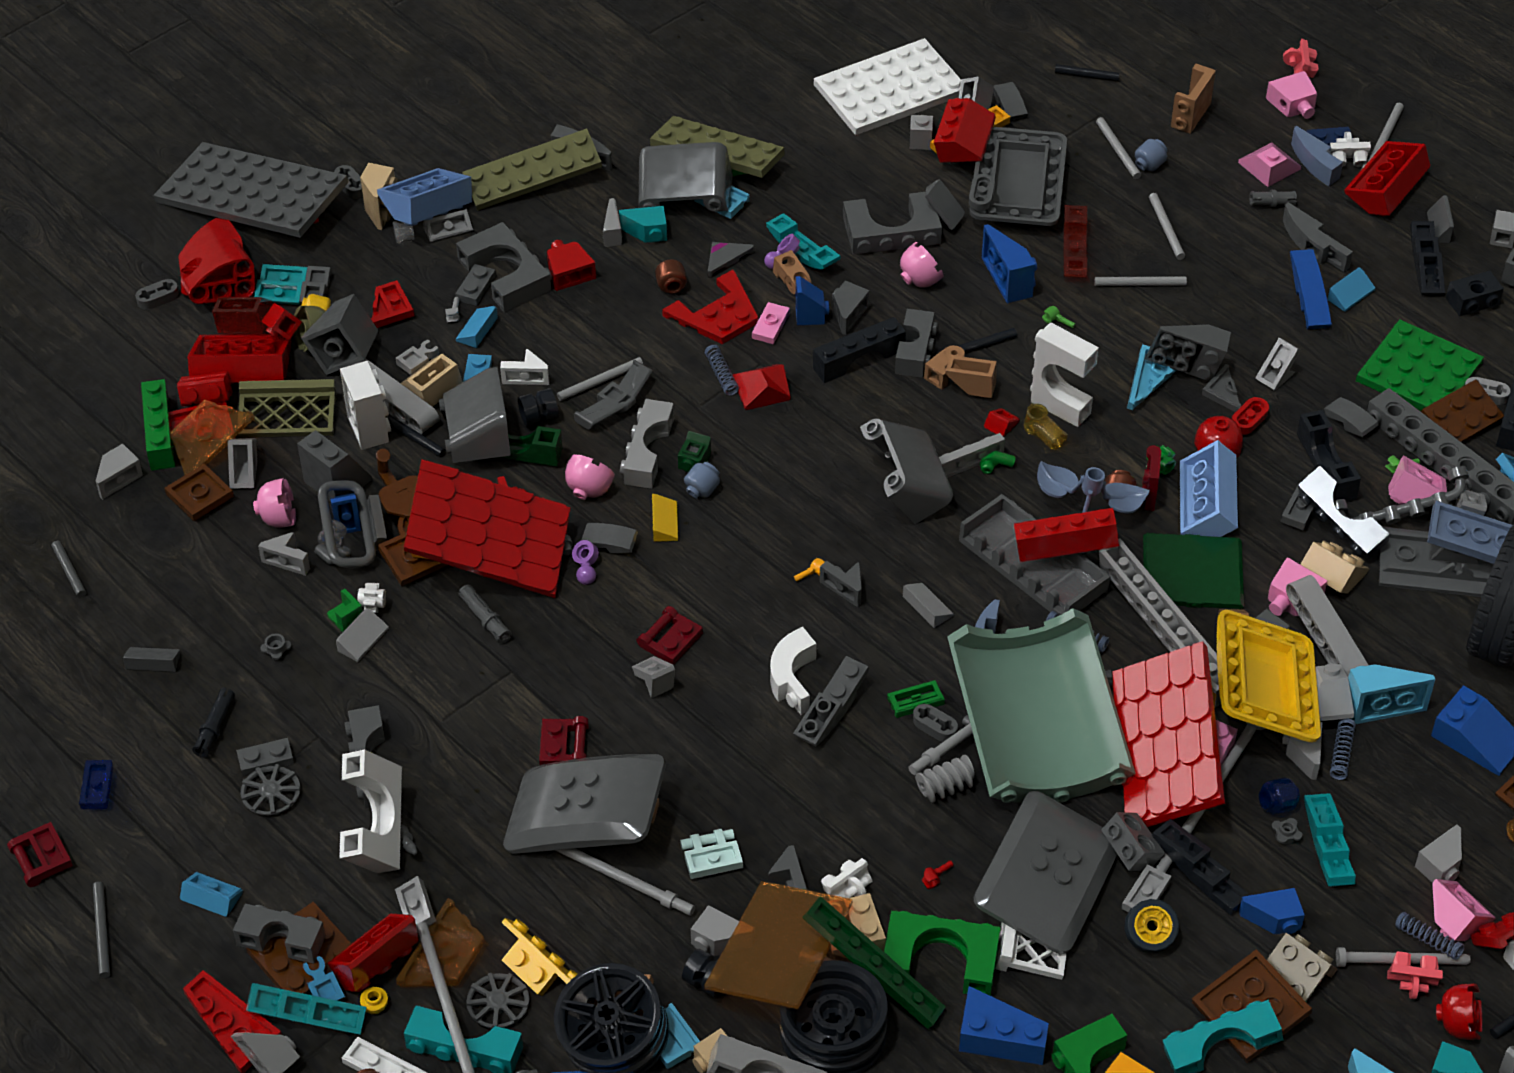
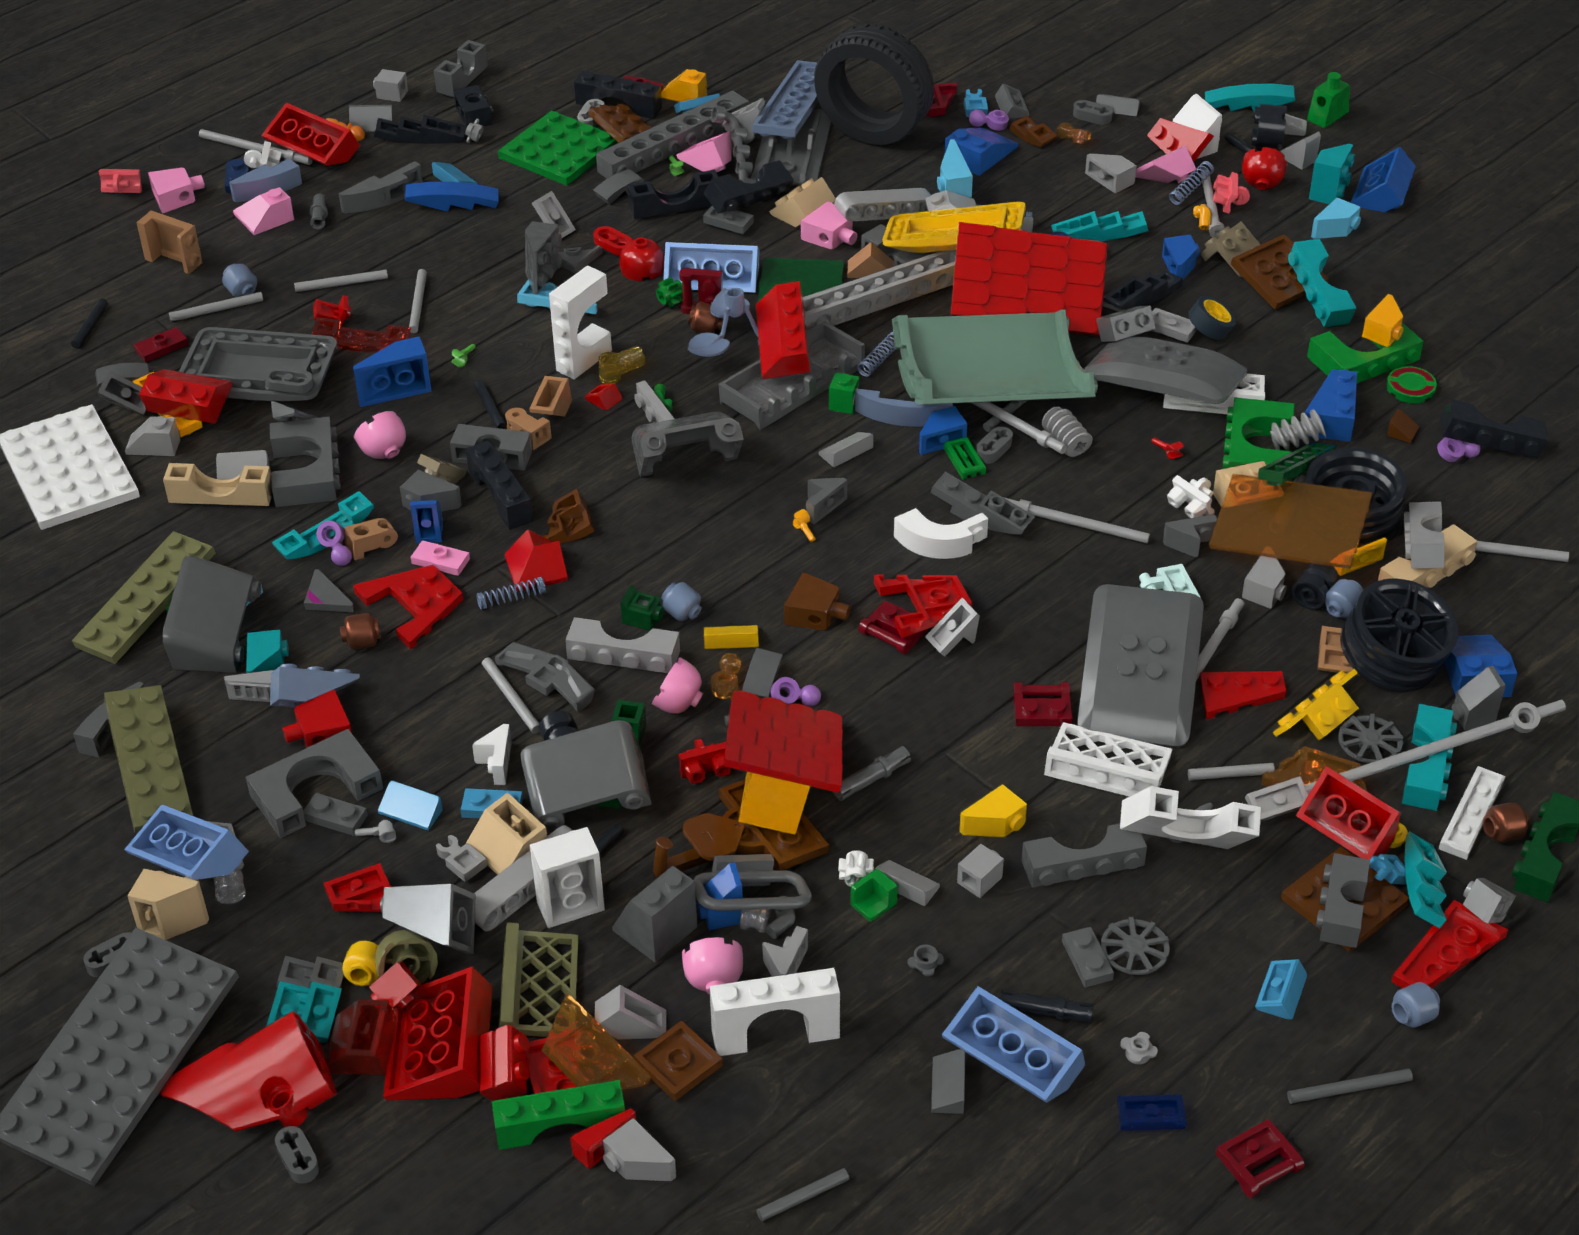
camera: 90 degrees left, 5 degrees down
none -> dark red plate [133,327,188,363]
none -> tan arch [163,463,273,506]
none -> light grey slope [216,450,269,480]
none -> sand blue slope [270,664,360,708]
none -> red bracket [313,295,351,327]
none -> orange bar [326,118,365,141]
none -> dark tan slope [417,454,467,485]
none -> light grey plate [465,119,484,143]
none -> reddish brown slope [543,489,595,544]
none -> red slope [570,1108,636,1169]
none -> white arch [709,968,840,1056]
none -> clear orange plate [710,653,741,699]
none -> reddish brown torso [784,573,851,630]
none -> green brick [829,373,859,414]
none -> red wing [874,574,972,638]
none -> blue slope [919,406,967,455]
none -> medium blue slope [942,986,1085,1103]
none -> light grey brick [957,844,1004,898]
none -> yellow slope [960,784,1027,837]
none -> light grey bar [1003,497,1150,544]
none -> white fence [1044,722,1172,797]
none -> light grey plate [1120,1032,1158,1064]
none -> light grey bar [1188,763,1275,781]
none -> light orange arm [1193,204,1211,231]
none -> red wing [1199,671,1286,720]
none -> light grey piece [1270,409,1326,451]
none -> sand blue head [1325,579,1363,619]
none -> yellow slope [1330,537,1387,576]
none -> sand blue head [1392,982,1440,1028]

